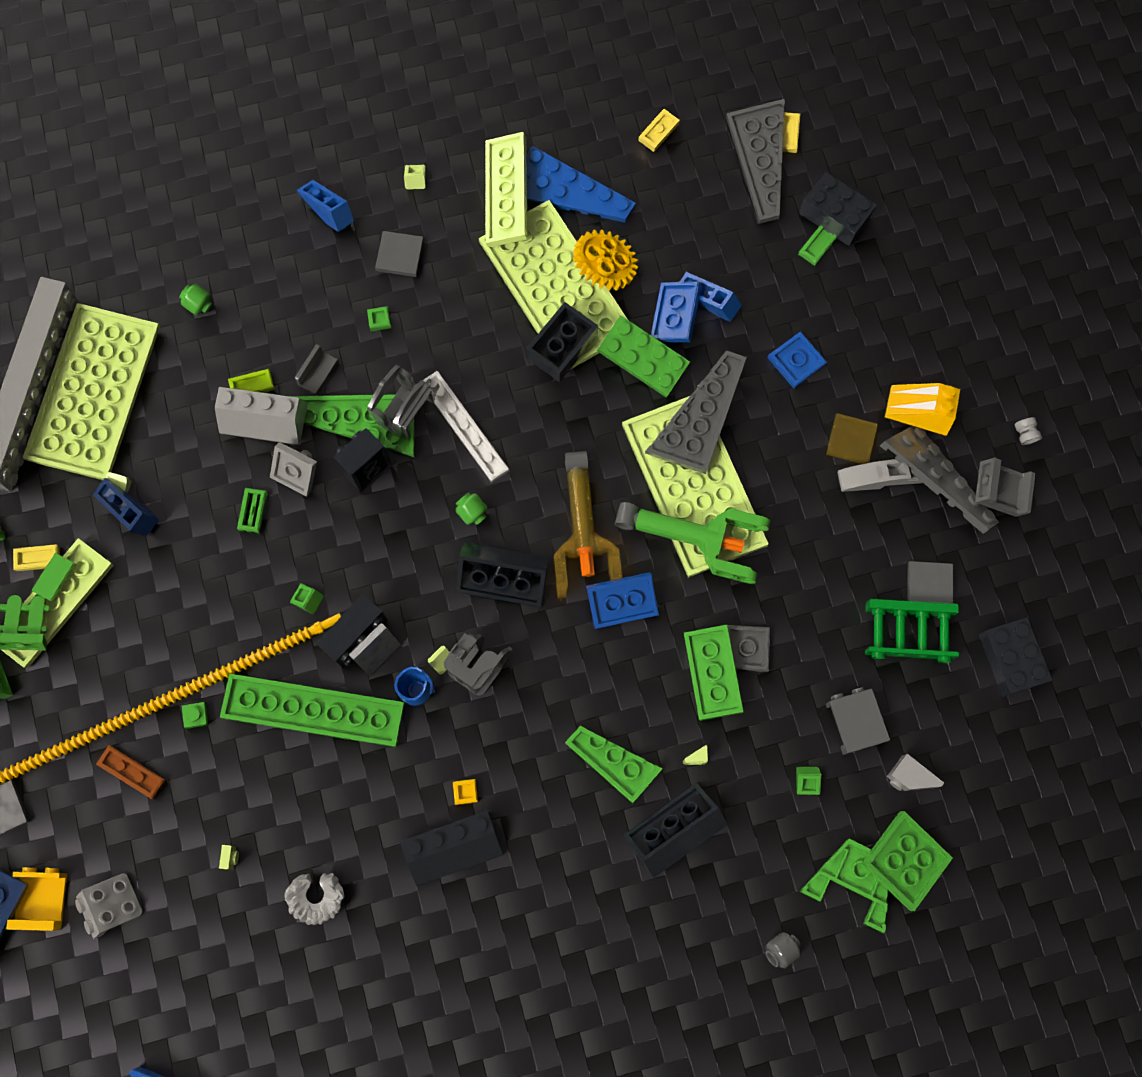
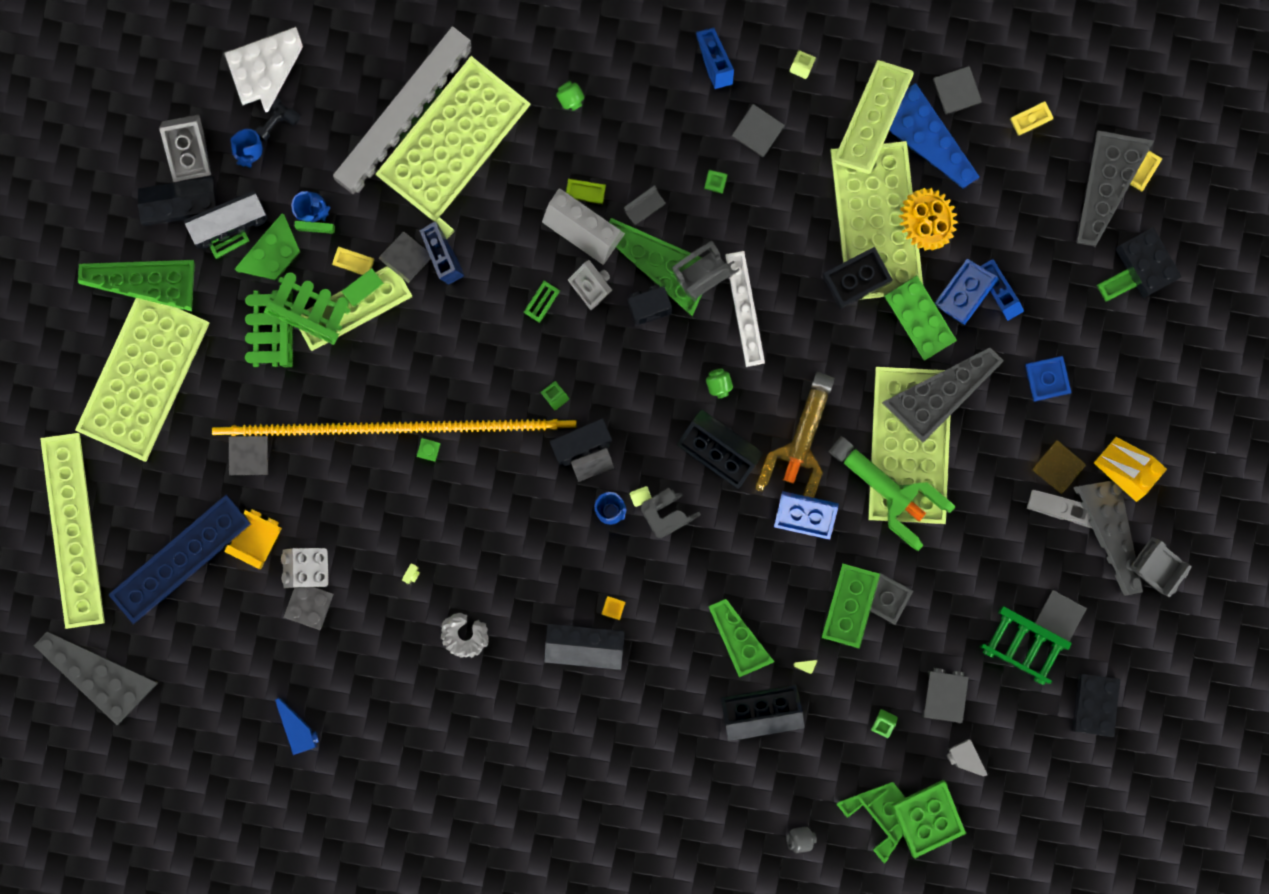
camera: 25 degrees right, 10 degrees up
dark orange tile [96,745,166,800] -> none
bright green plate [220,674,405,747] -> none
light grey wheel [1014,417,1042,445] -> none
none -> flat silver plate [284,587,334,630]
none -> flat silver tile [379,231,431,283]
none -> dark grey tile [933,66,982,115]

